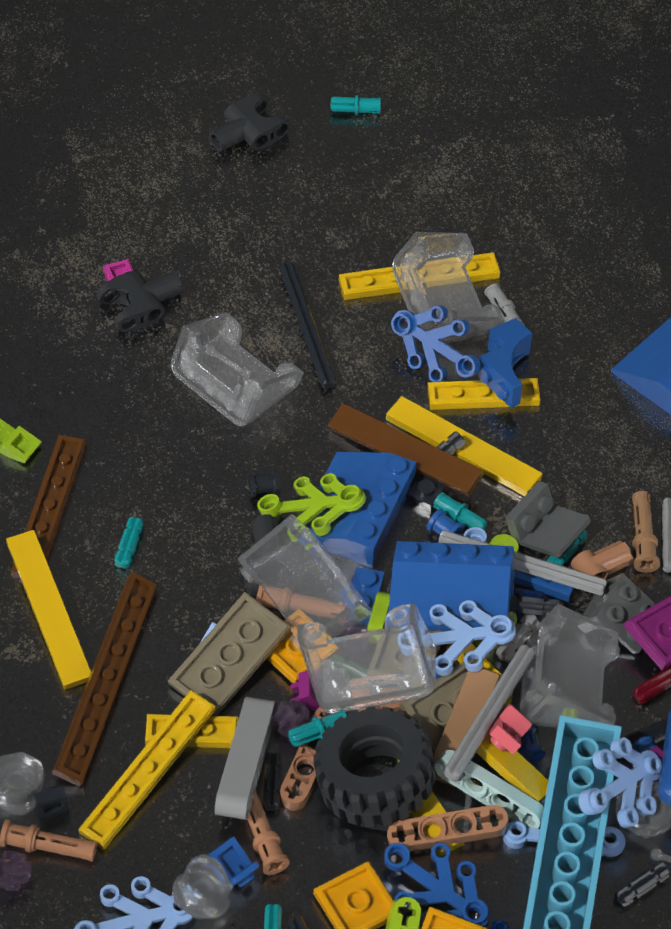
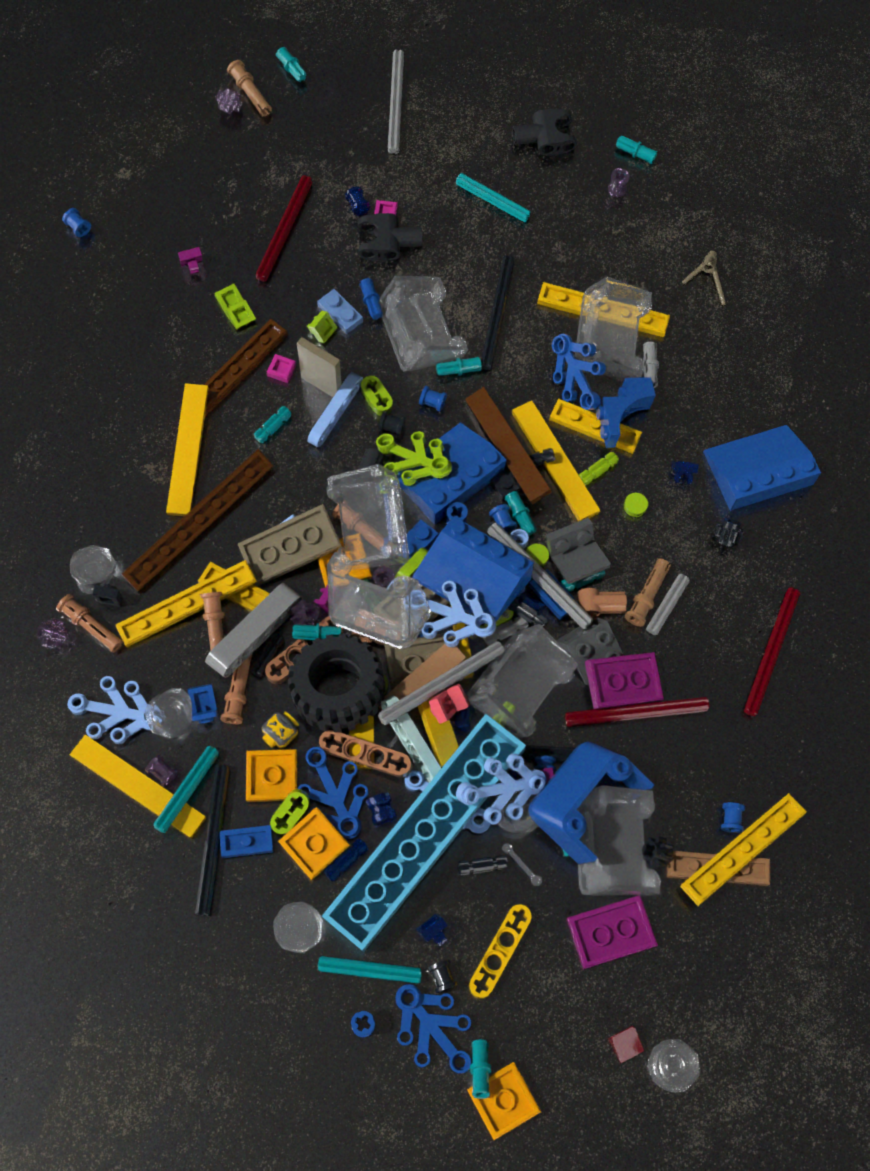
camera: 25 degrees right, 15 degrees up
none -> nougat pin [200,592,225,650]
none -> dark red axle [256,175,312,282]
none -> head [262,711,299,749]
none -> dark pink tile [267,354,296,383]
none -> dark tan tile [297,337,342,397]
none -> lime tile [307,311,337,343]
none -> light blue beam [308,372,363,447]
none -> medium blue plate [317,289,363,334]
none -> clear blue bush [345,186,371,216]
none -> blue axle [359,278,383,320]
none -> lime beam [361,376,393,416]
none -> clear blue wheel [366,792,397,826]
none -> light grey axle [388,50,404,154]
none -> blue bush [419,386,447,412]
none -> teal axle [436,357,482,376]
none -> blue bush [446,502,468,524]
none -> teal axle [456,173,531,222]
none -> lime axle [579,452,619,485]
none -> clear purple bush [608,168,630,197]
none -> lime tile [624,493,648,517]
none -> clear blue tile [671,460,699,484]
none -> dark tan plant [682,251,726,305]

